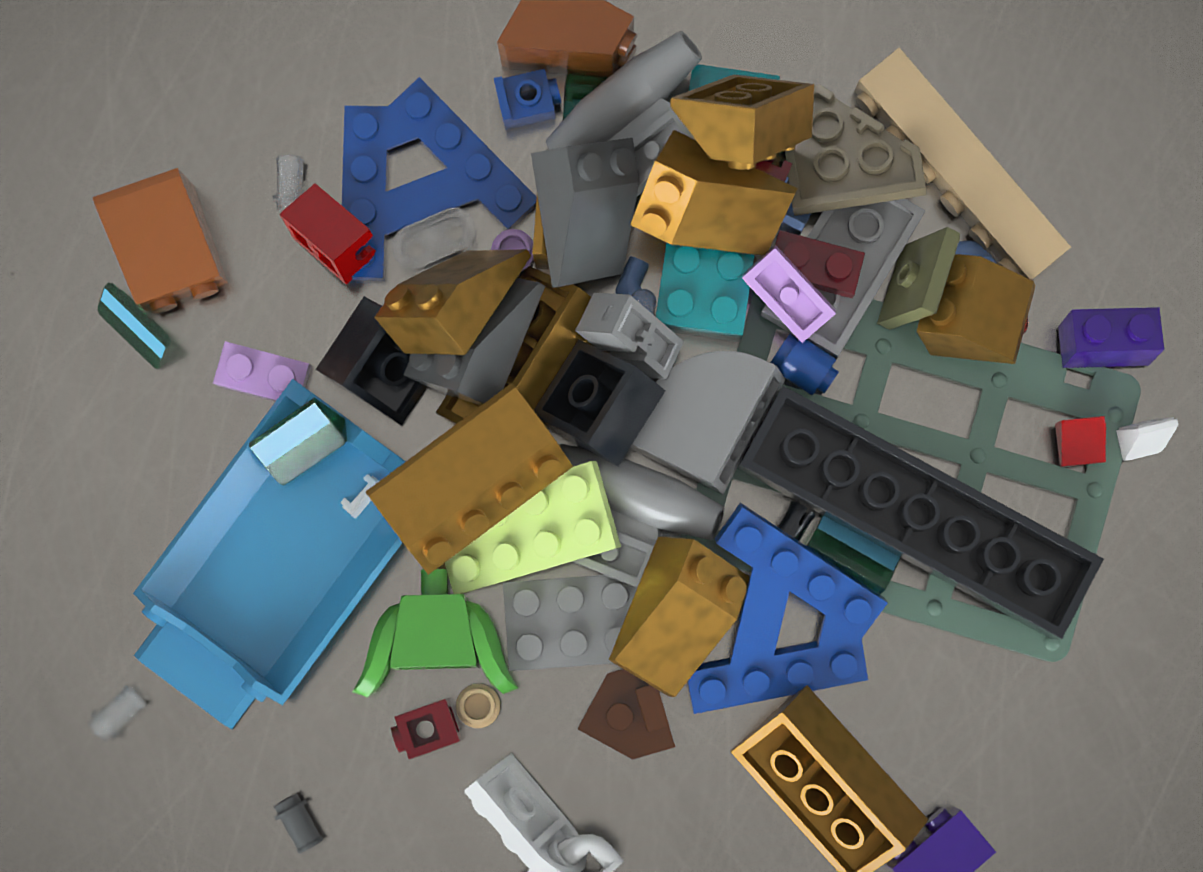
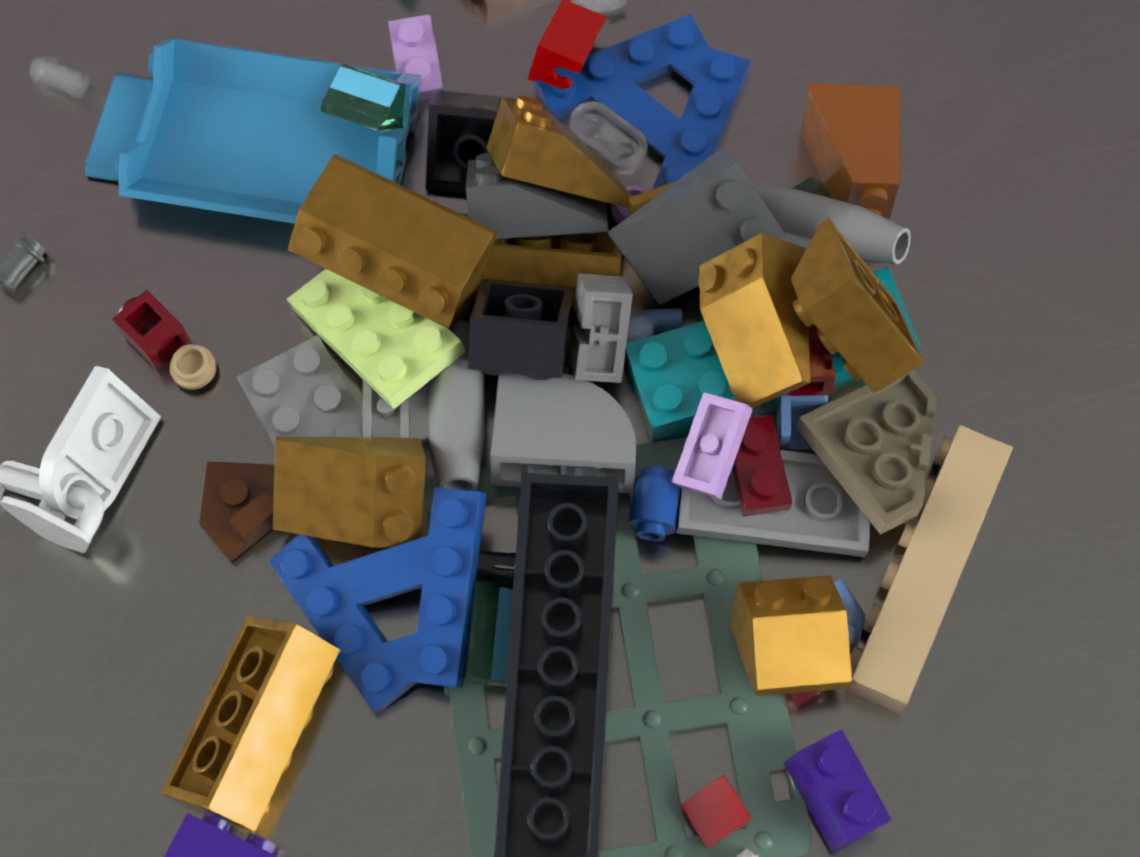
camera: 65 degrees right, 15 degrees down
bright green torso [352,569,519,698] -> none
blue brick [493,69,562,130] -> none
olive plate [877,227,960,330] -> none

